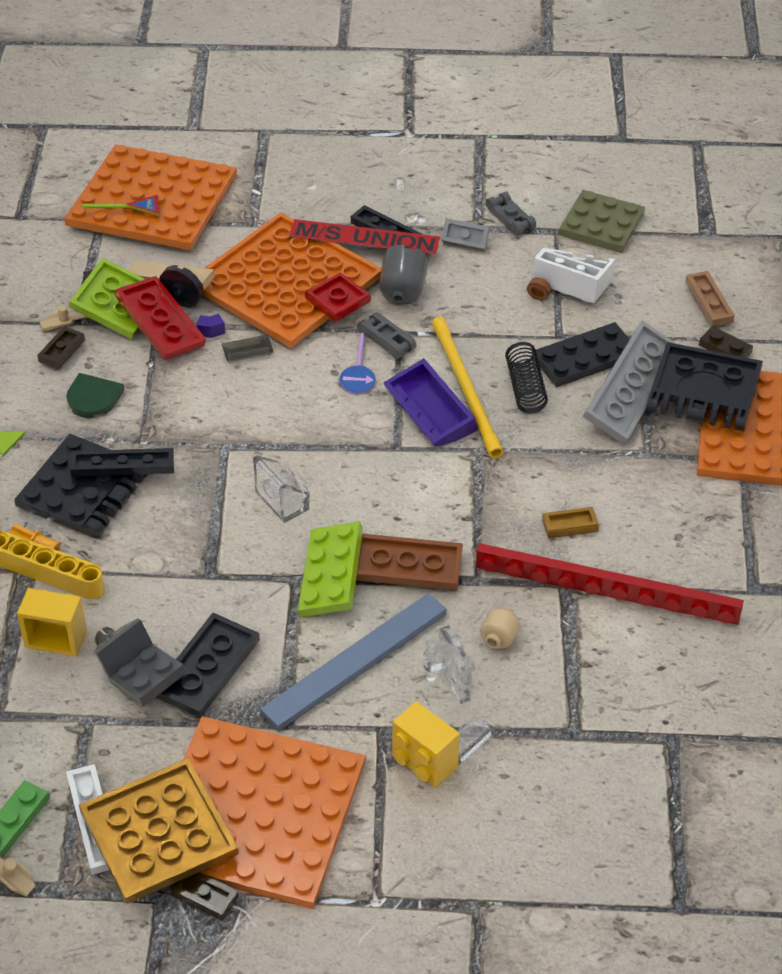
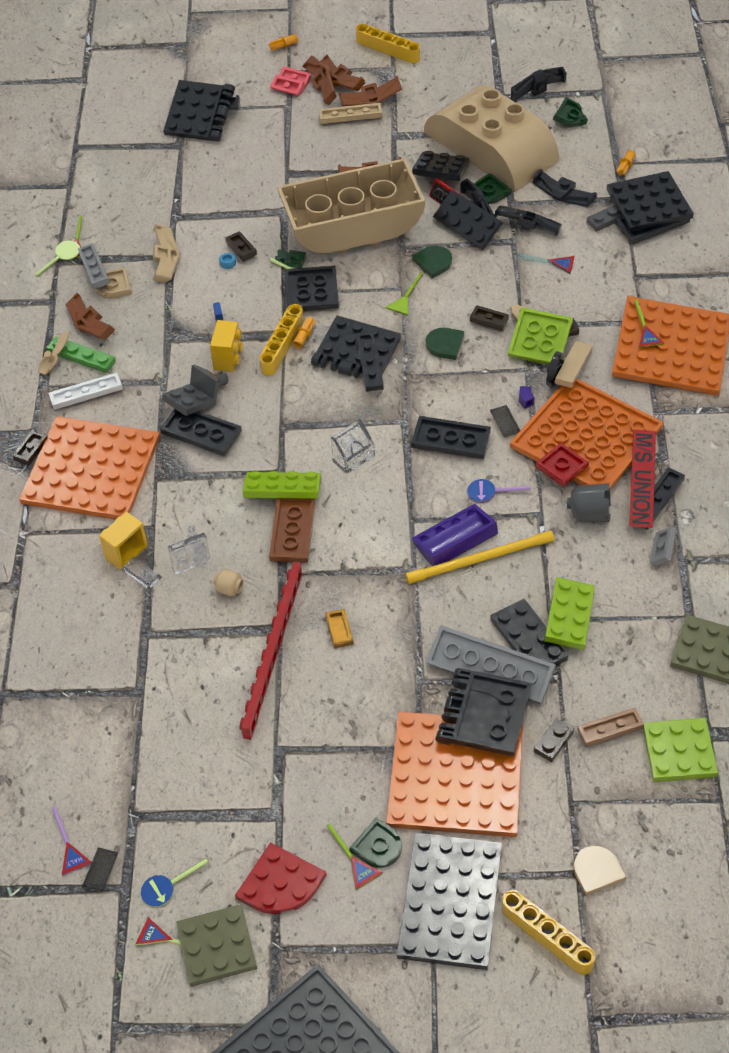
camera: 90 degrees right, 5 degrees up
pearl gold plate [79,758,239,904] -> none
red plate [115,276,206,360] -> none
sand blue tile [260,593,447,732] -> none
dark grey plate [357,312,417,359] -> none
dark grey plate [486,191,536,236] -> none
black piece [505,342,548,413] -> none
dark orange tile [527,277,551,300] -> none
white wedge [531,248,616,303] -> none
none -> black plate [411,416,491,459]
none -> lime plate [544,577,595,650]
none -> lime plate [643,718,718,782]

